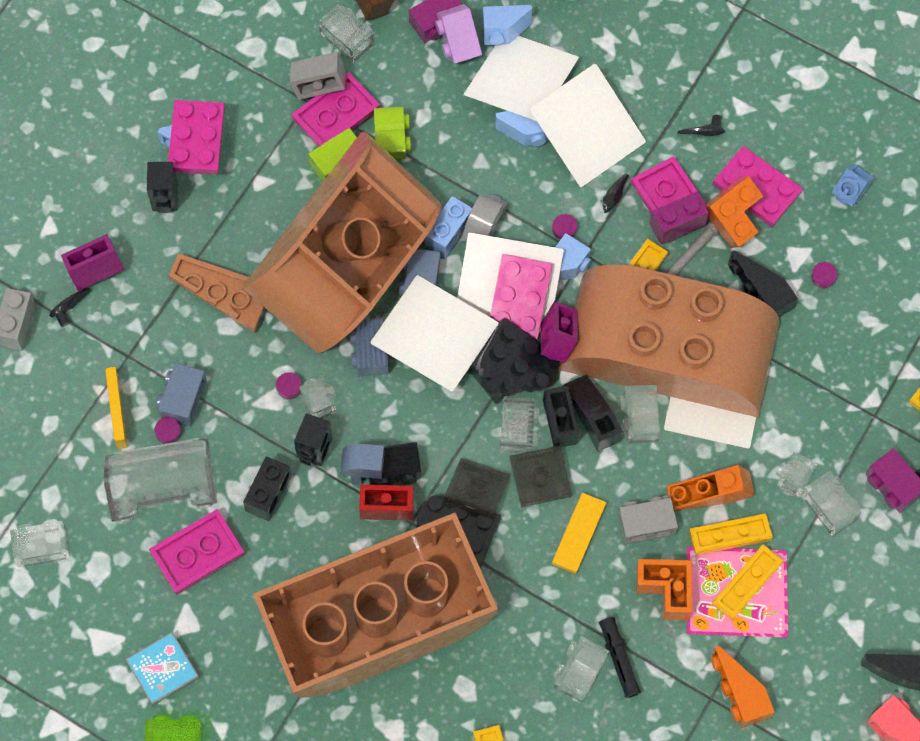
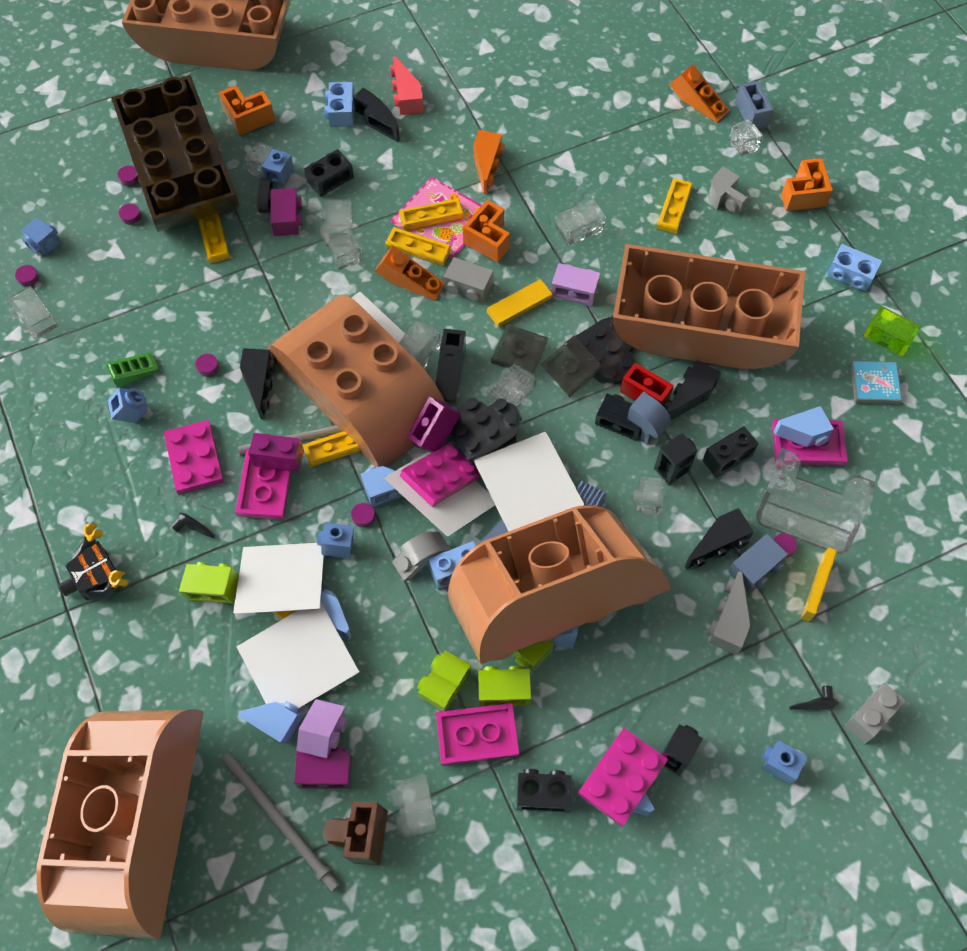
camera: 145 degrees left, 5 degrees down
clear brick [10,519,71,568] -> none
magenta brick [61,234,124,291] -> none
nougat wing [169,253,265,333] -> none
magenta piece [276,372,302,399] -> none
light grey brick [290,52,346,100] -> none
black brick [543,386,580,448] -> none
black pin [598,617,642,698] -> none
black bar [602,174,629,213] -> none
orange brick [705,176,763,248] -> none
none -> torso [58,523,128,600]
none -> bright green slope [106,352,159,389]
none -> lime brick [179,562,239,604]
none -> black brick [304,149,354,197]
none -> medium blue brick [317,522,354,559]
none -> black brick [517,769,572,813]
none -> lavender brick [551,263,600,306]
none -> black slope [664,360,721,420]
none -> black slope [685,508,753,569]
none -> light grey slope [708,571,750,655]
none -> medium blue brick [761,740,807,785]
none -> light blue slope [773,406,834,447]

